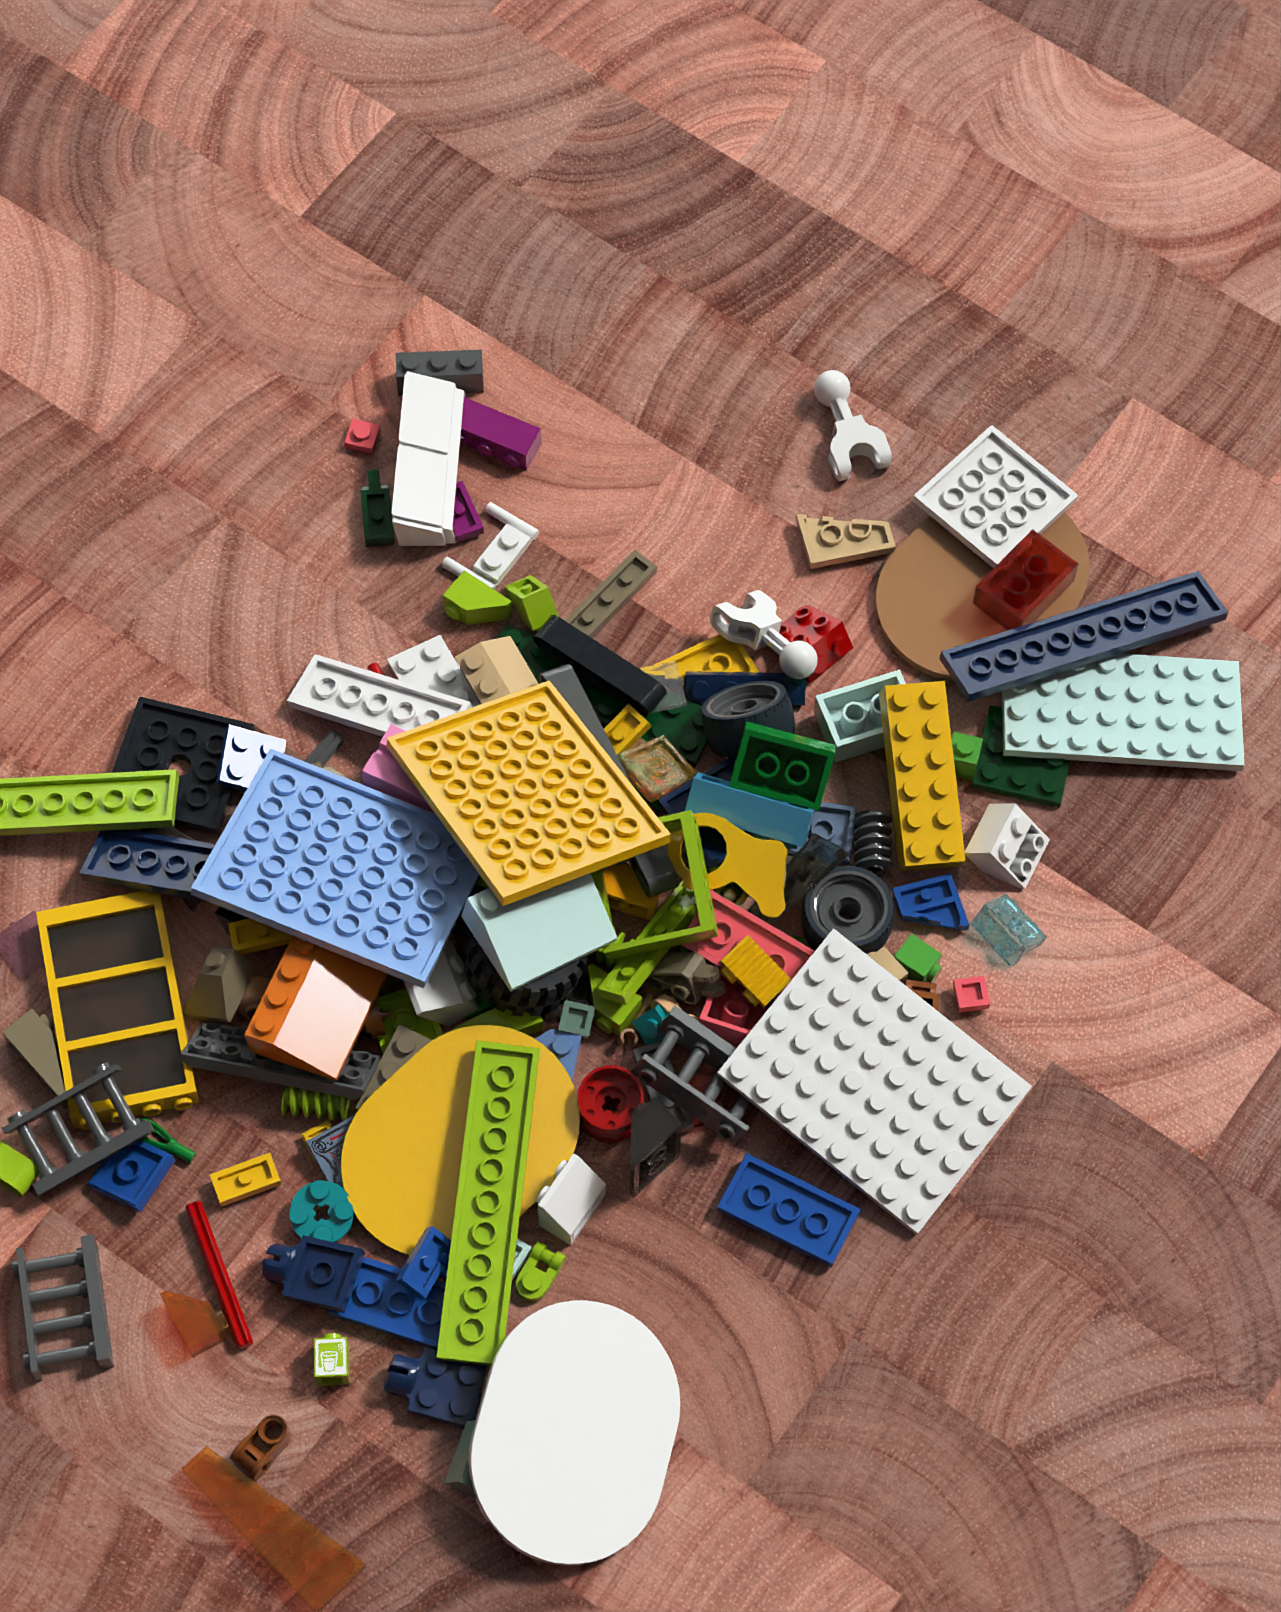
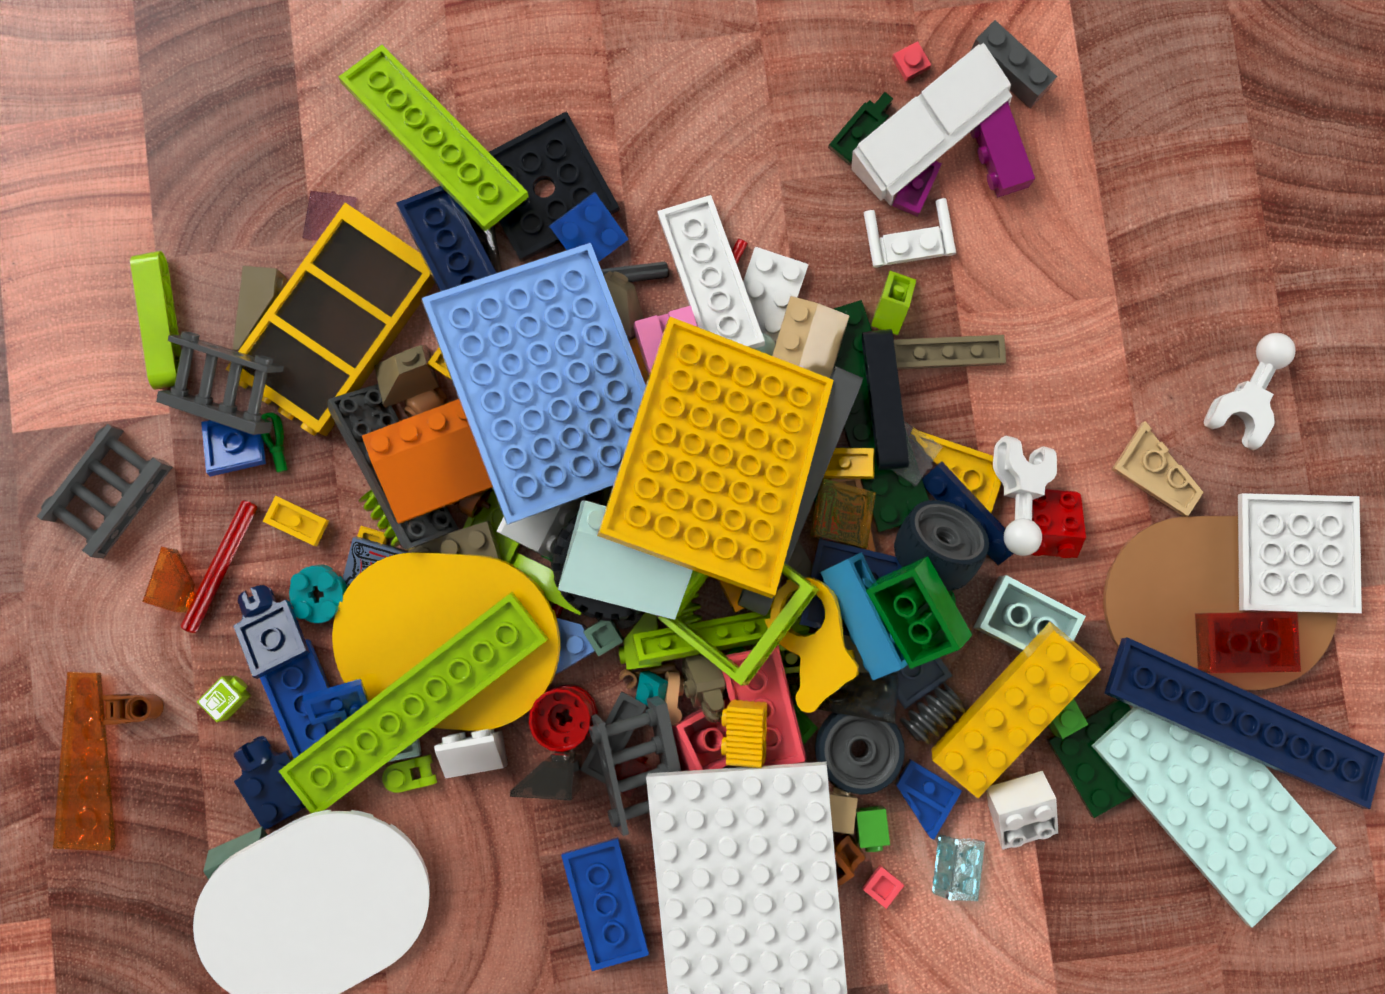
camera: 55 degrees right, 20 degrees up
lime slope [443,570,512,625] -> none

